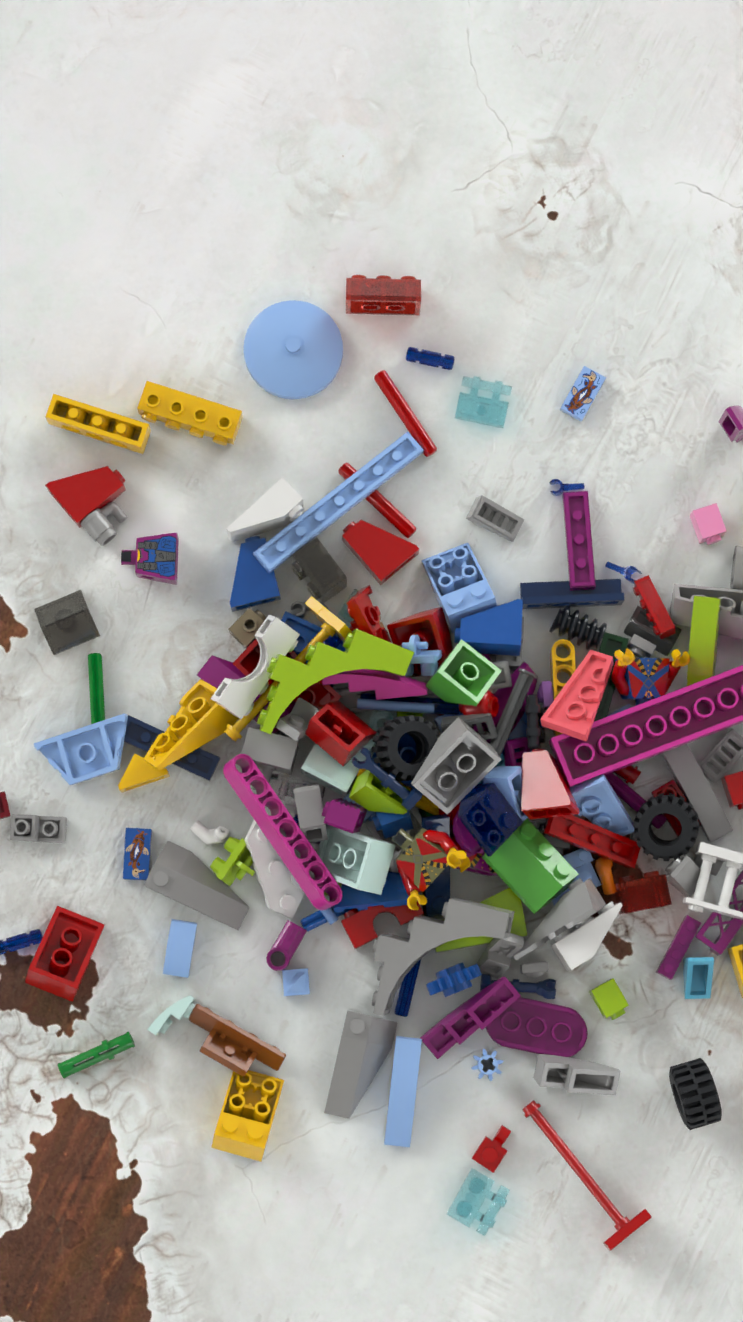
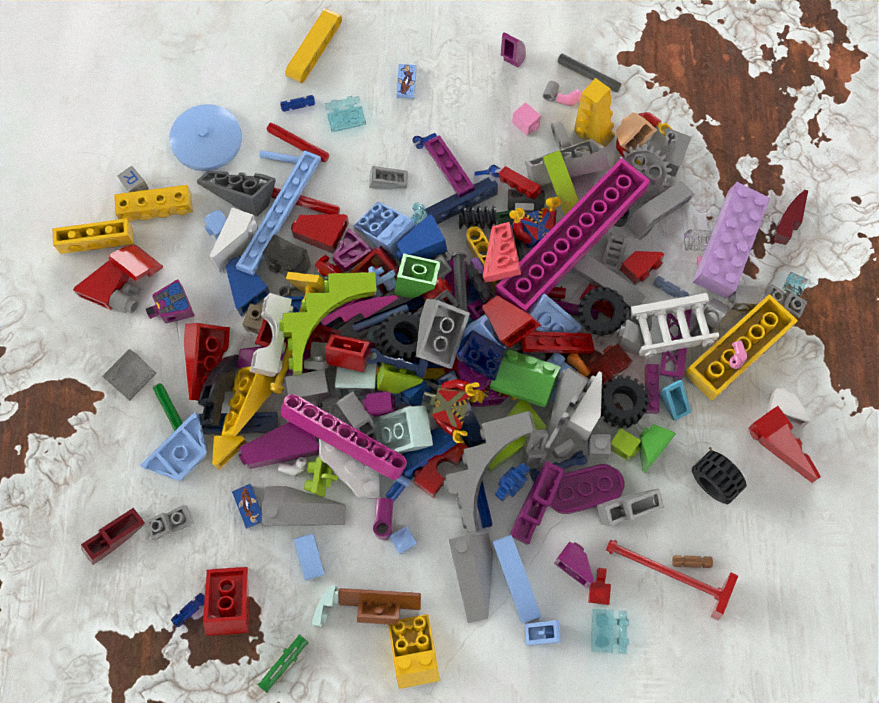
camera: 20 degrees left, 10 degrees down
clear red slope [346,275,421,316] -> none
light blue gear [471,1049,503,1081] -> none
none -> red slope [109,245,163,281]
none -> light grey brick [117,166,149,192]
none -> red wedge [184,323,230,401]
none -> dark grey wedge [197,171,276,216]
none -> black slope [198,354,239,428]
none -> light blue brick [204,209,227,240]
none -> magenta slope [239,422,319,469]
none -> light blue bar [260,150,300,164]
none -> yellow beam [285,8,342,83]
none -> magenta wing [332,228,373,272]
none -> clear light blue arm [410,202,425,226]
none -> light blue slope [525,620,561,645]
none -> magenta slope [554,541,594,588]
none -> light grey brick [588,434,611,459]
none -> black tyre [600,375,649,429]
none -> bright green slope [638,424,676,473]
none -> medium nougat axle [672,555,713,568]

